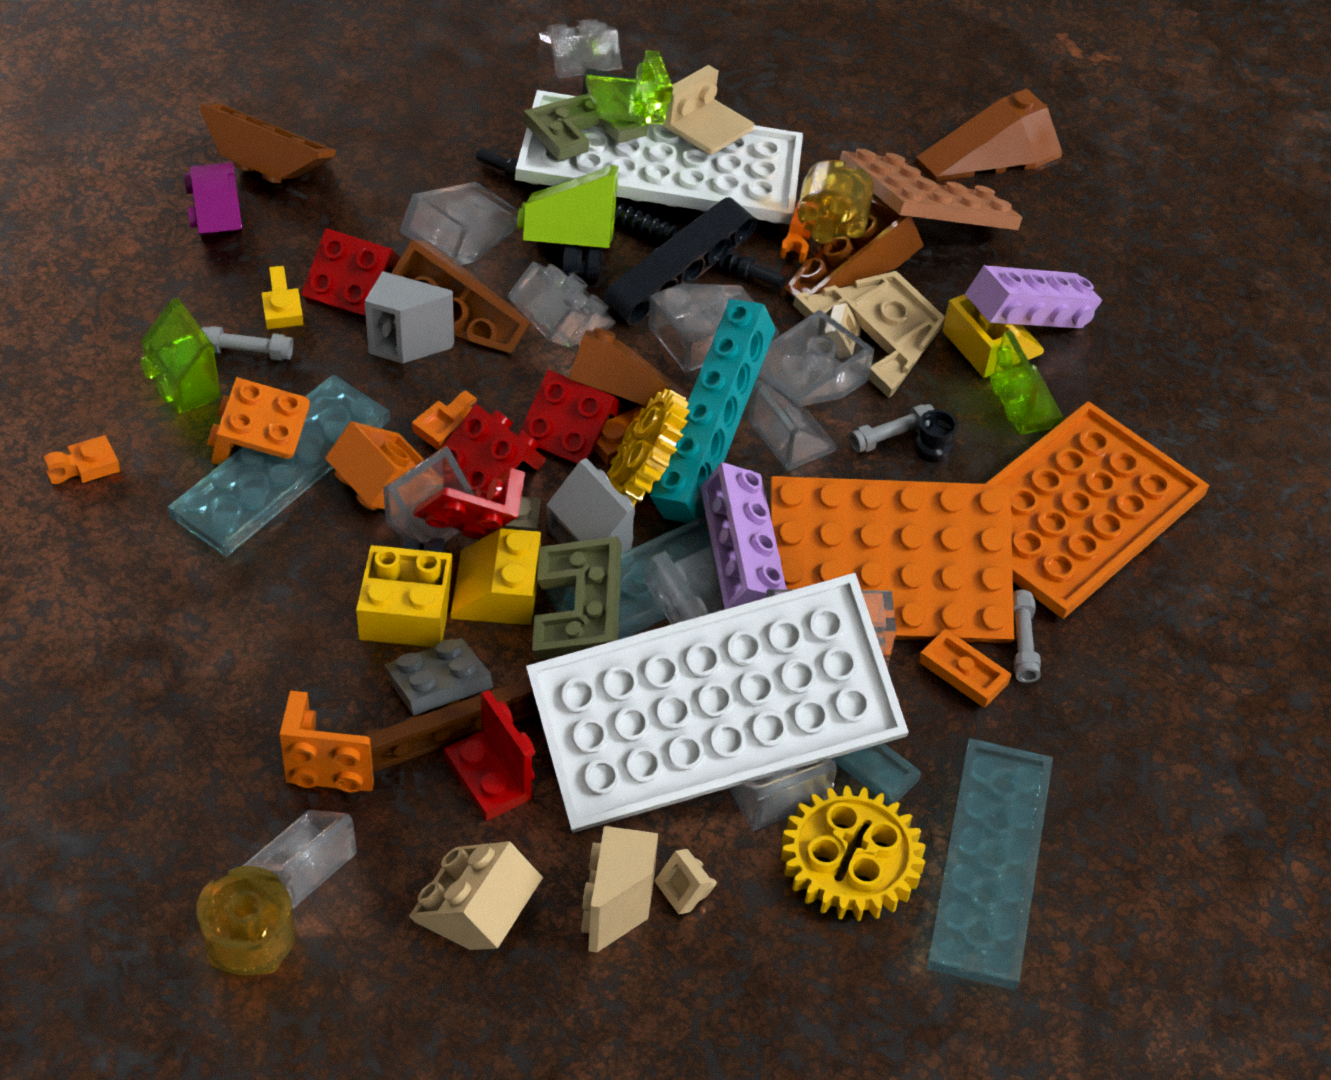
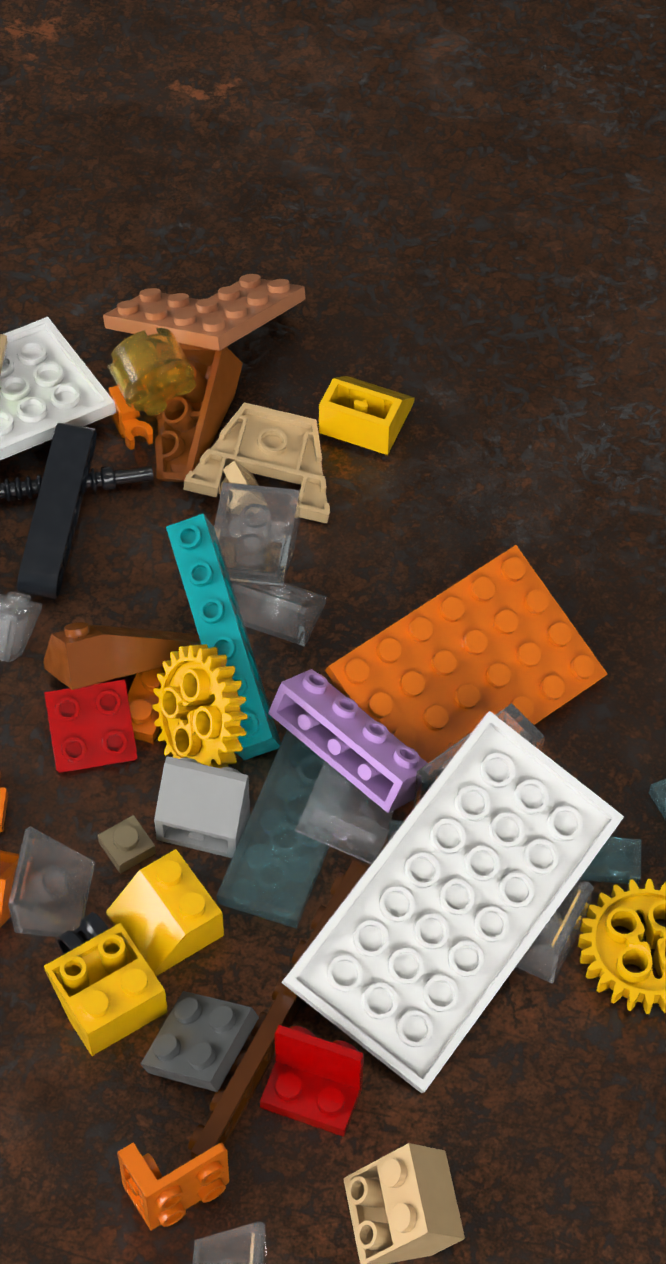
camera: 35 degrees left, 5 degrees up
red bracket [413,468,525,539] -> none
red bracket [431,404,547,495] -> none
olive plate [532,536,622,660] -> none
tan slope [581,826,659,952] -> none
clear slope [648,283,779,373] -> none
tan tile [654,849,717,914] -> none
light grey bar [848,404,934,454] -> none
black wheel [914,409,957,463] -> none
dark orange wedge [915,88,1062,182] -> none
orange plate [918,628,1012,708] -> none
lavender brick [965,265,1102,328] -> none
orange plate [986,401,1209,619] -> none
clear neon green bracket [990,331,1064,435] -> none
light grey bar [1013,590,1041,683] -> none

